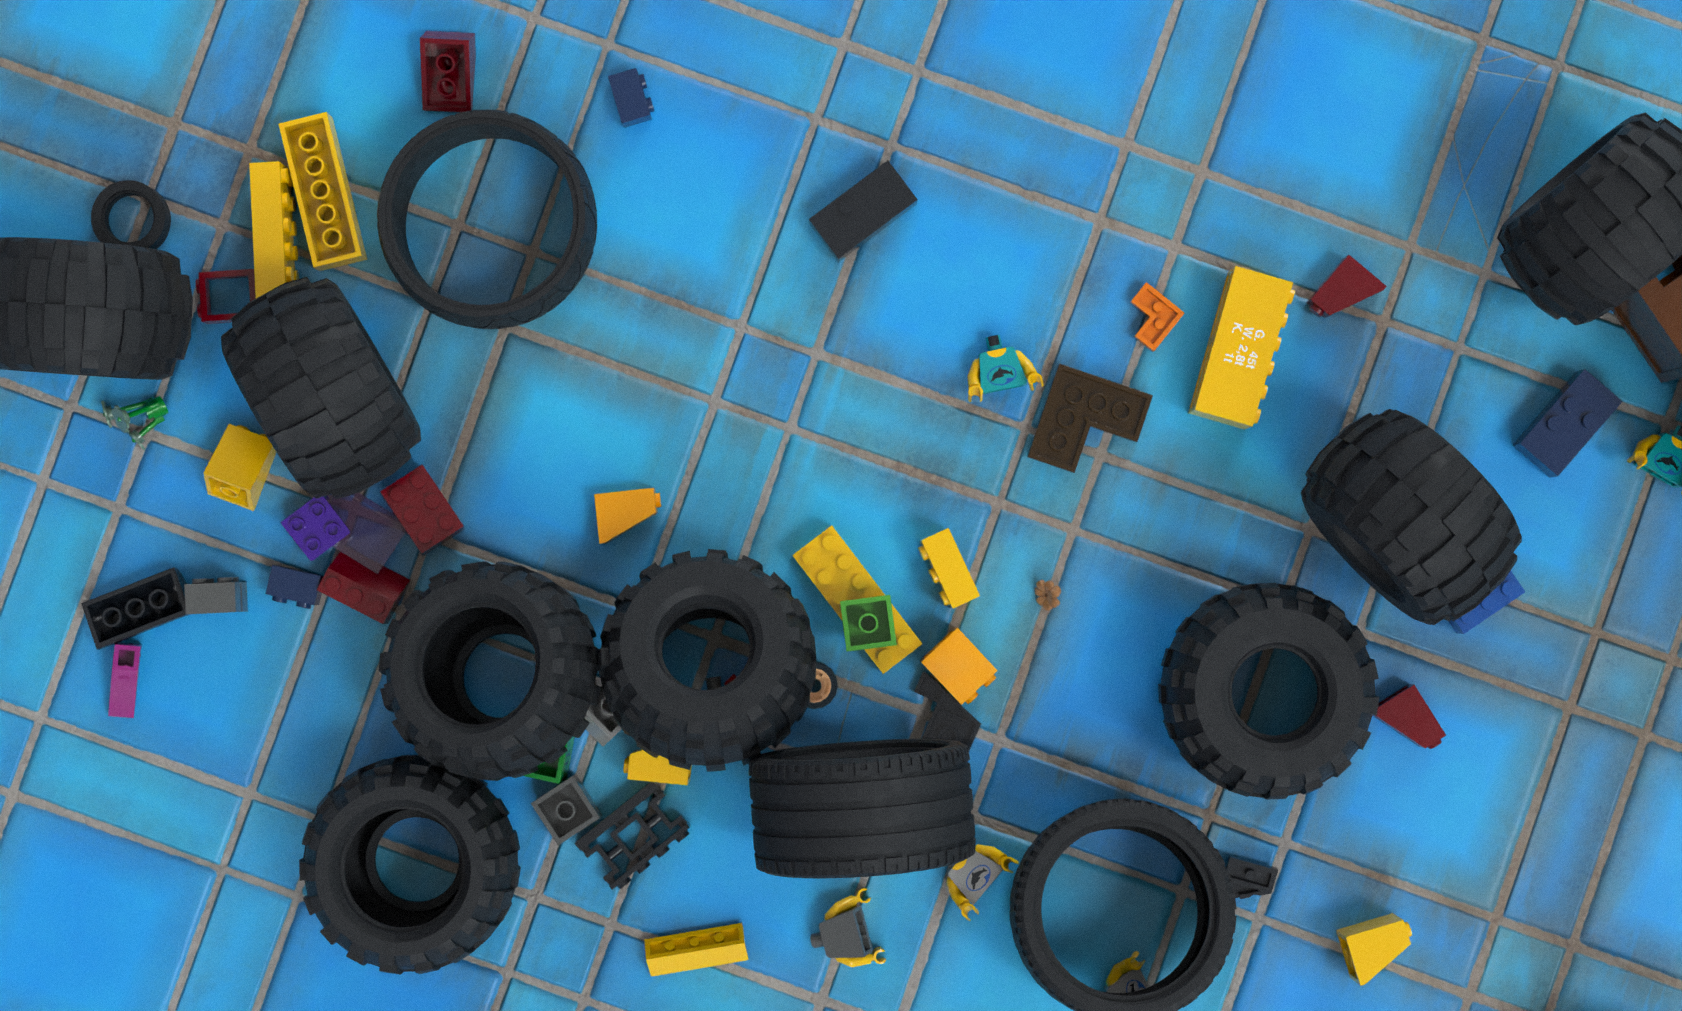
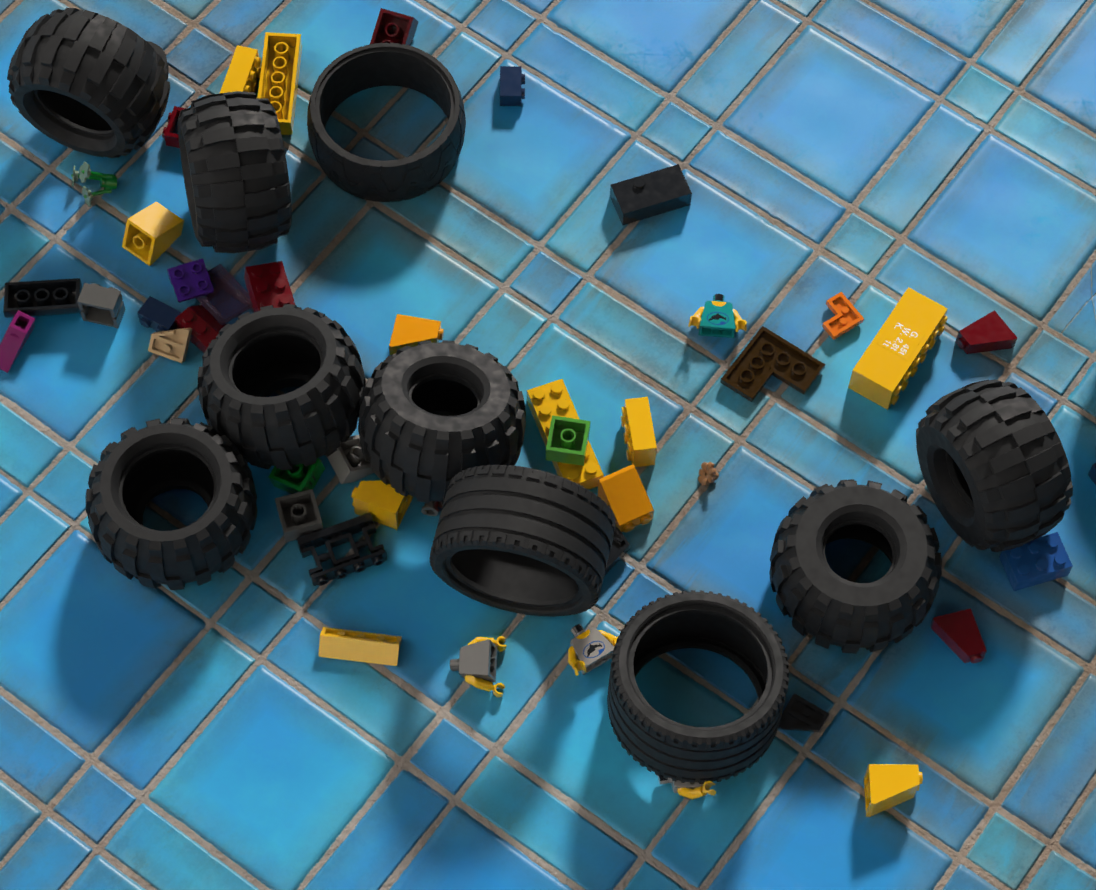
camera: 15 degrees right, 25 degrees down
none -> tan wing [148,328,192,363]

